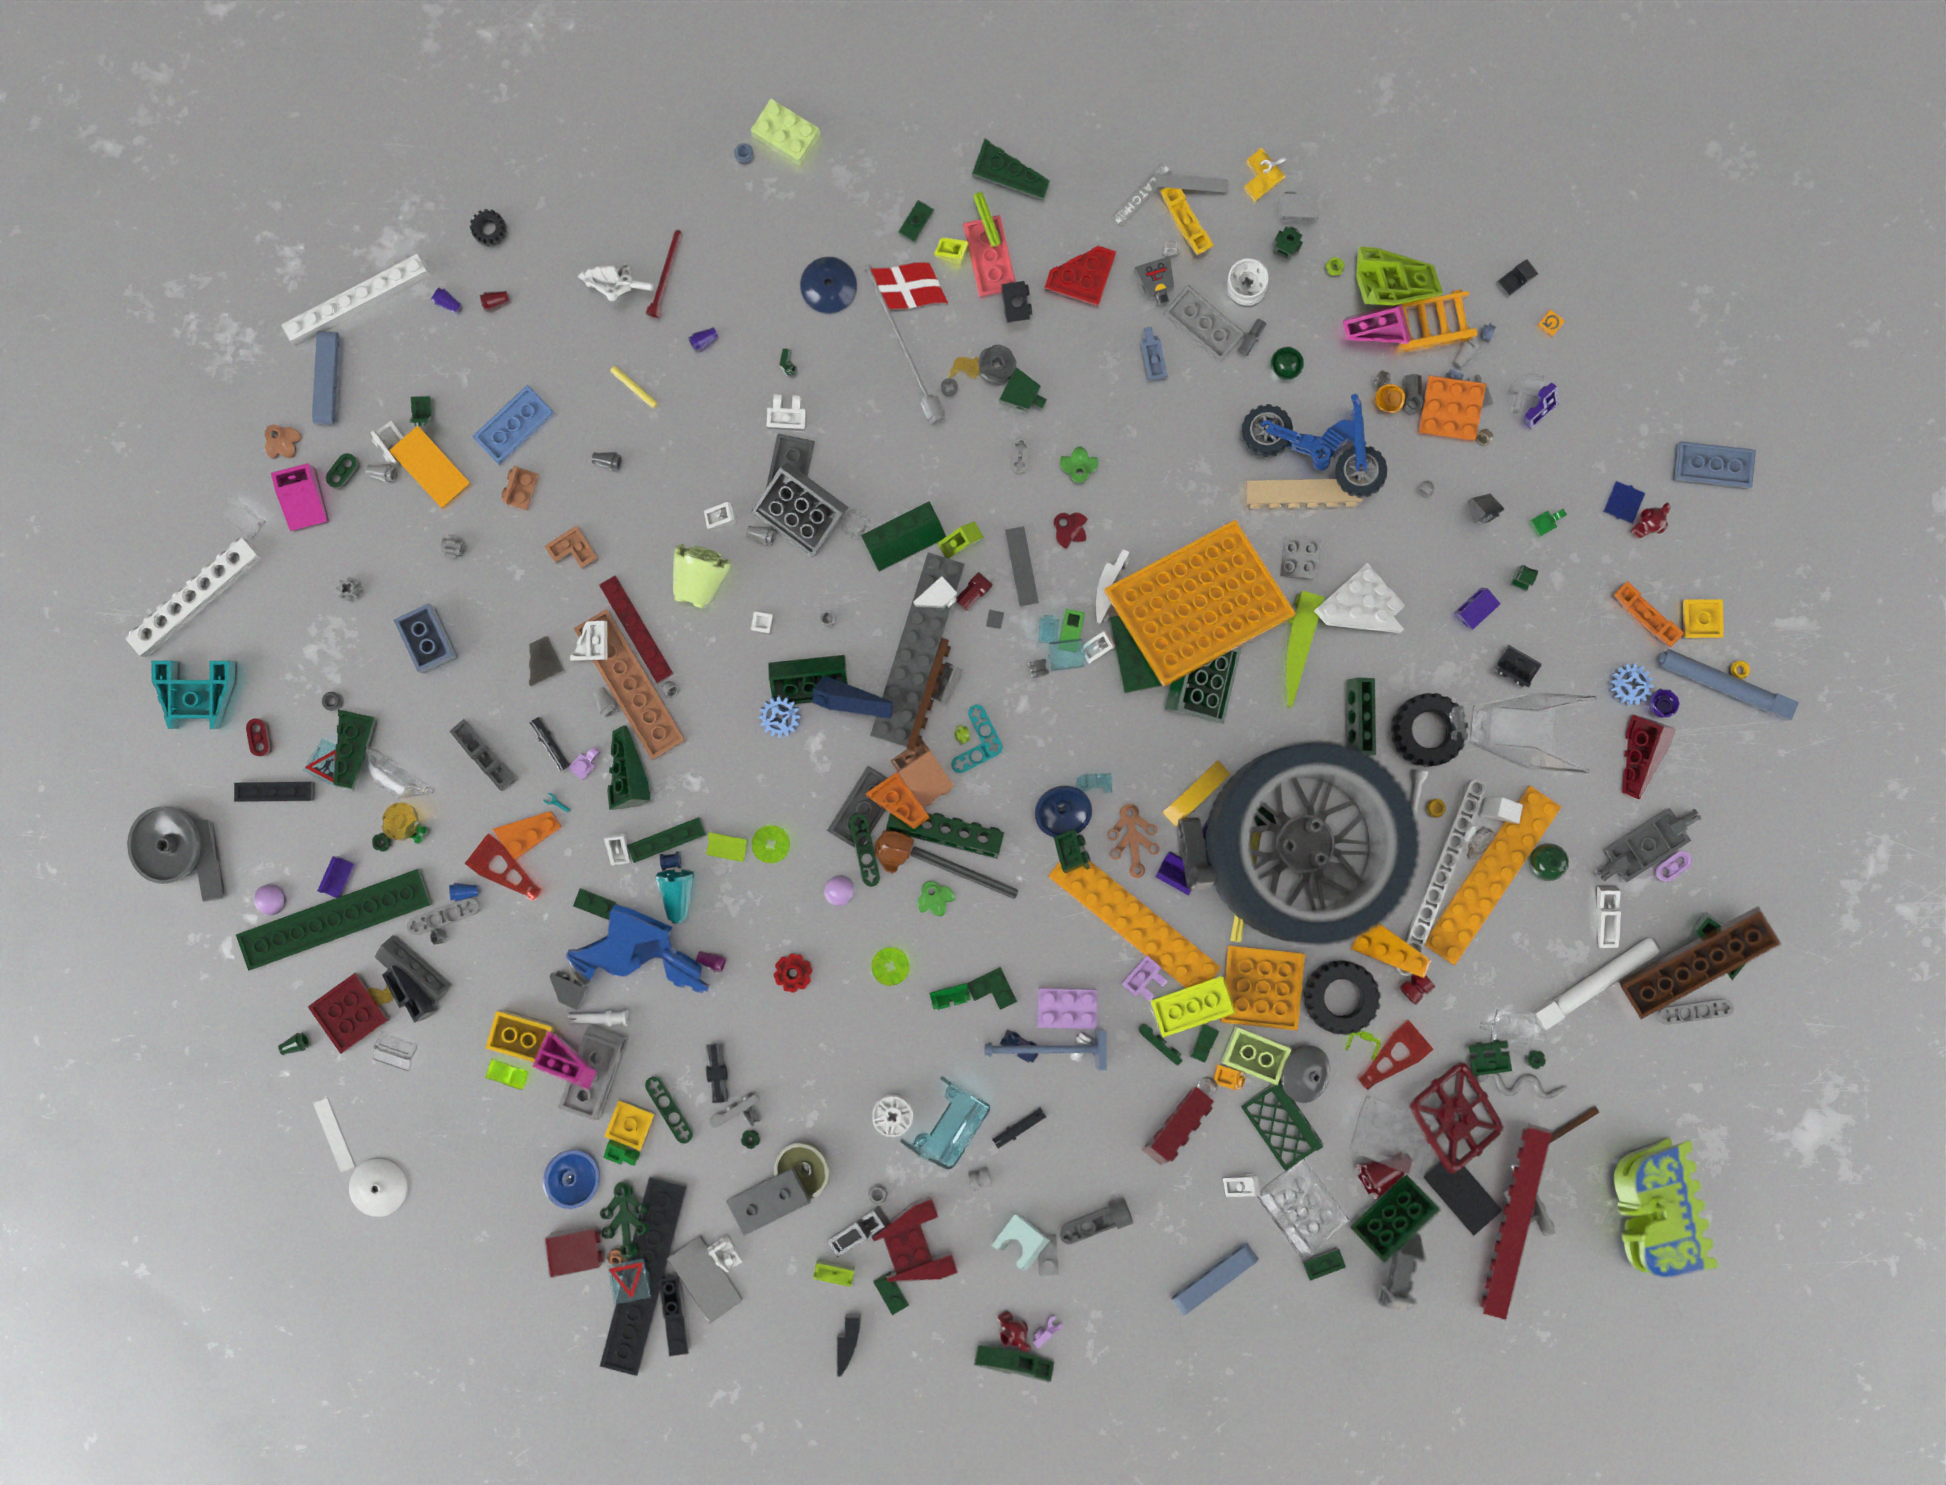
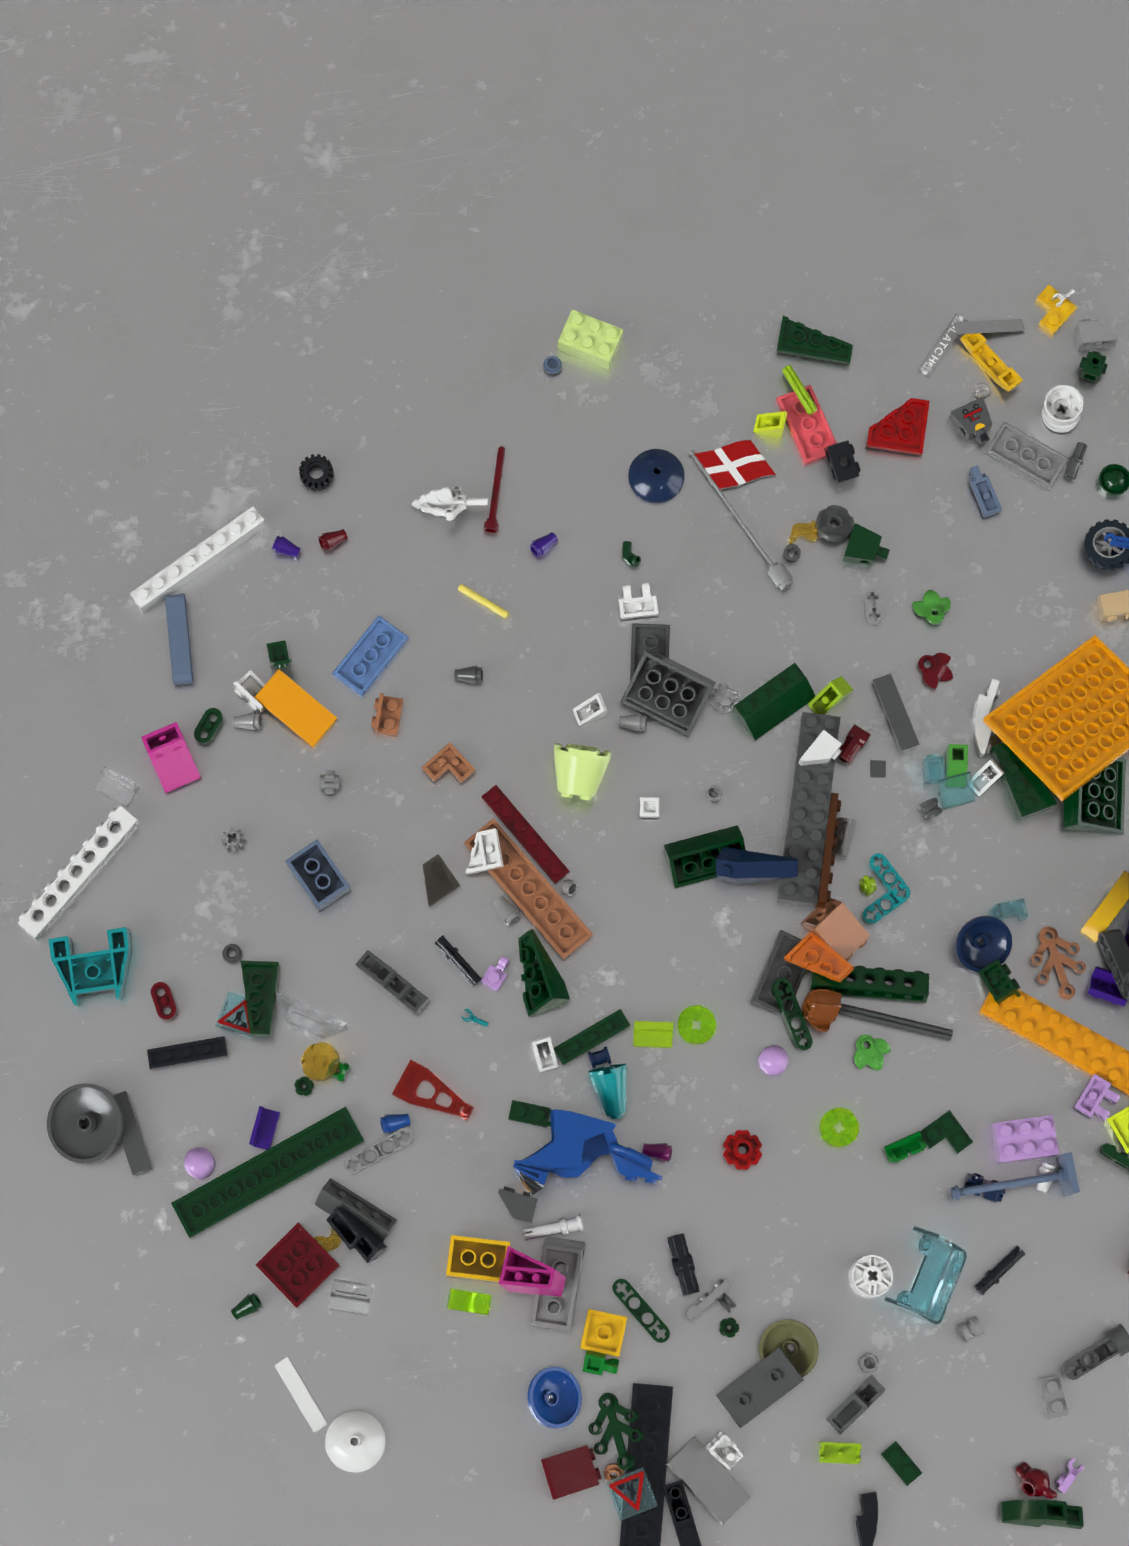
camera: 10 degrees left, 10 degrees down
nougat plate [265,425,302,459] -> none
dark grey hinge [430,929,446,945] -> none
orange wing [492,811,562,860] -> none
light blue gear [759,695,801,738] -> none
dark red wedge [871,1197,958,1281] -> none
dark green plate [898,200,934,243] -> none
light aqua piece [992,1214,1050,1271] -> none

